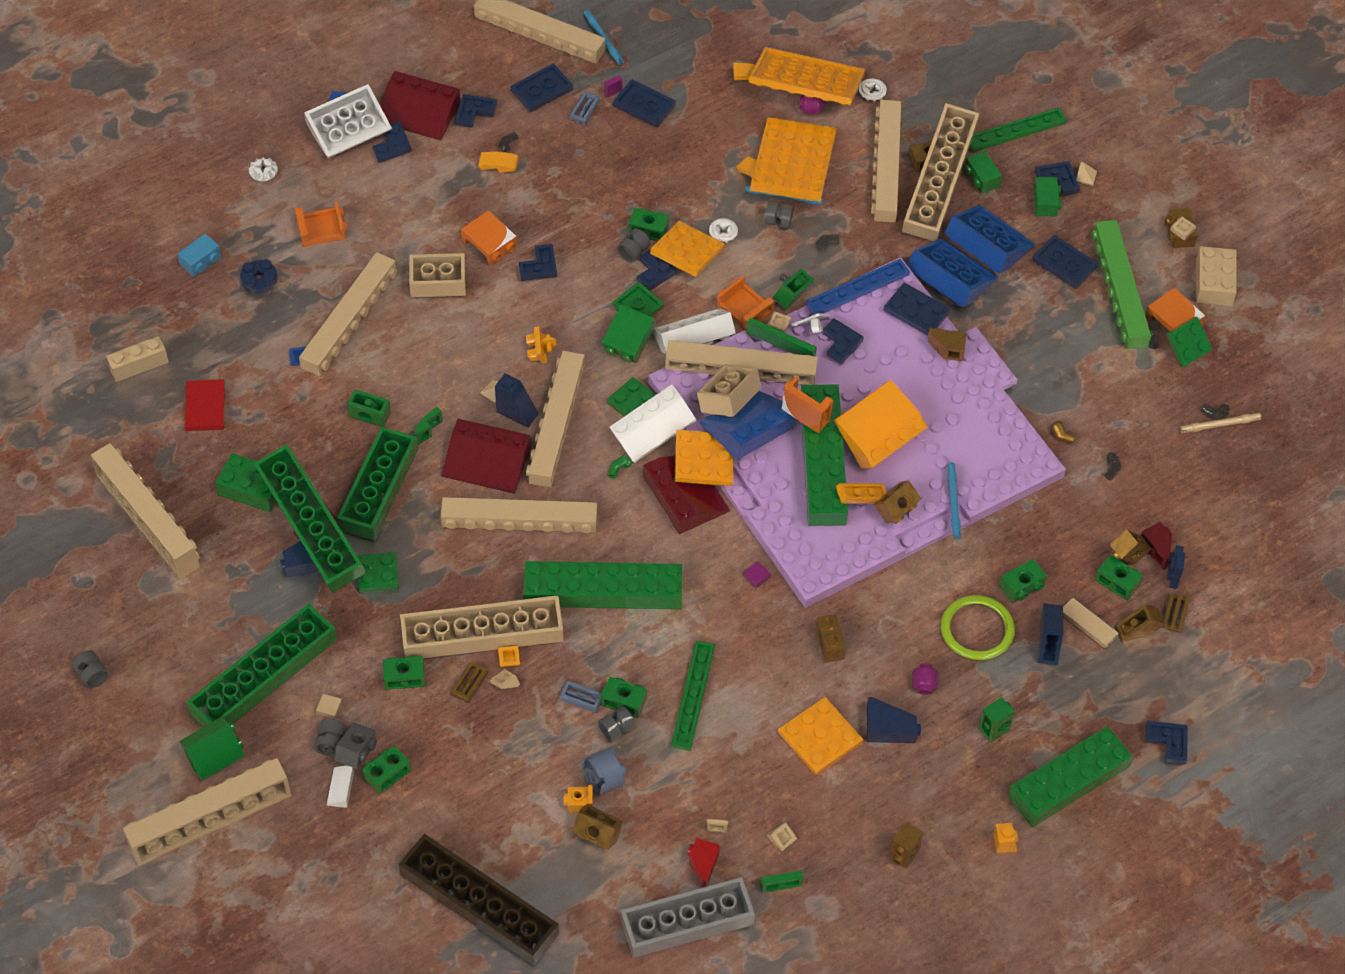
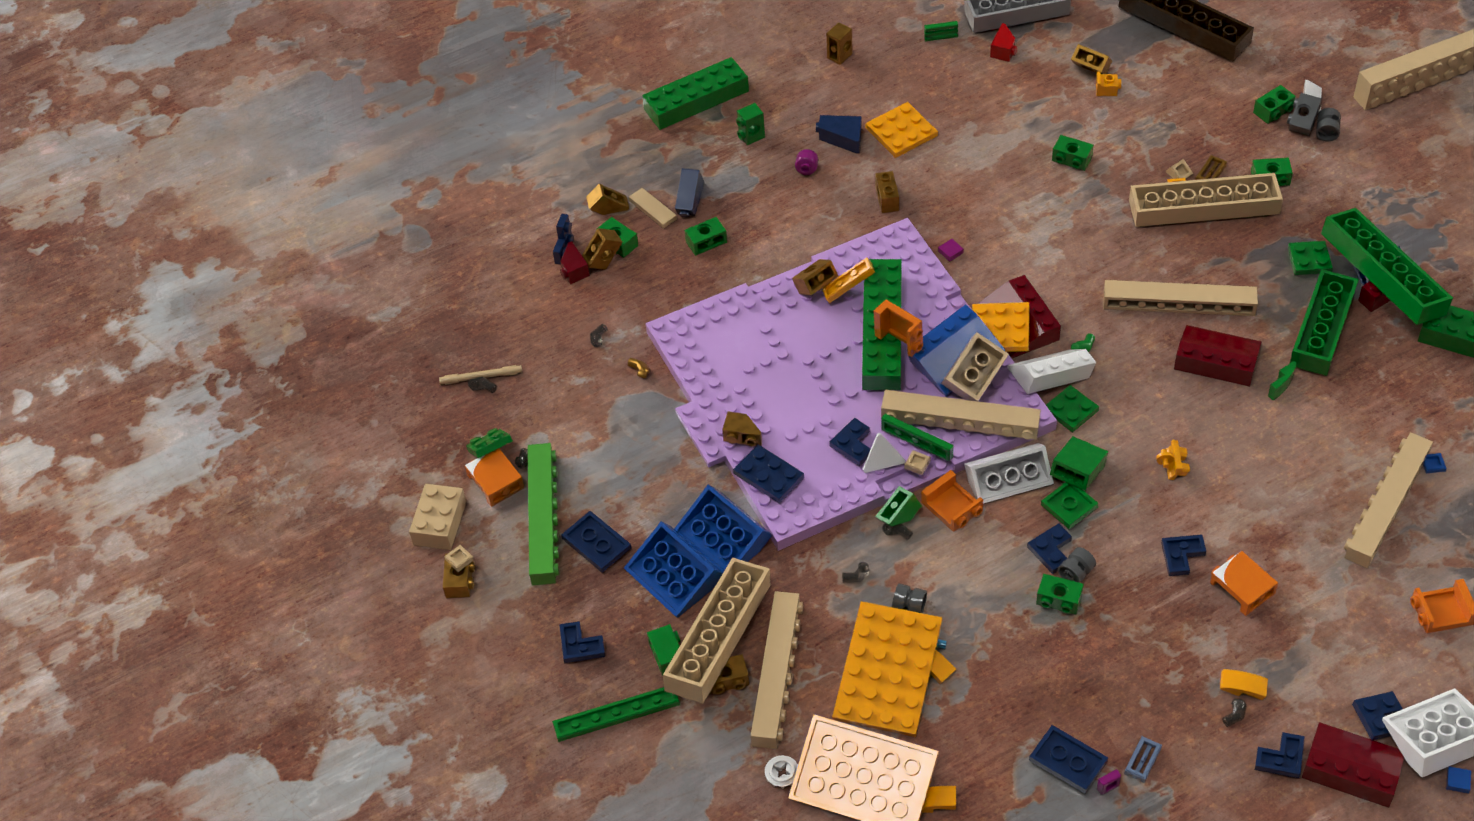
camera: 170 degrees left, 5 degrees down
green brick [179,717,245,781] -> none
green brick [186,603,337,727] -> none
tan tile [316,694,342,719] -> none
green brick [347,389,391,427] -> none
tan brick [409,253,466,297] -> none
tan slope [480,380,498,403] -> none
dark blue slope [495,373,538,428] -> none
dark blue plate [510,63,573,112] -> none
green brick [524,561,682,610] -> none
tan brick [526,351,585,488] -> none
sand blue tile [559,680,602,713] -> none
sand blue brick [582,747,626,796] -> none
dark grey wheel [598,706,636,743] -> none
light orange plate [650,221,725,277] -> none
green tile [671,641,715,751] -> none
tan slope [707,819,728,833] -> none
white gear [709,218,738,243] -> none
tan slope [766,822,797,851] -> none
blue tile [806,259,910,315] -> none
light orange slope [834,380,928,469] -> none
lime wedge [940,595,1015,661] -> none
dark azure piece [947,462,961,539] -> none
light orange brick [993,823,1018,853] -> none
green brick [1034,177,1062,217] -> none
tan slope [1077,162,1097,186] -> none
dark blue plate [1146,721,1188,765] -> none
pearl gold tile [1163,592,1190,632] -> none

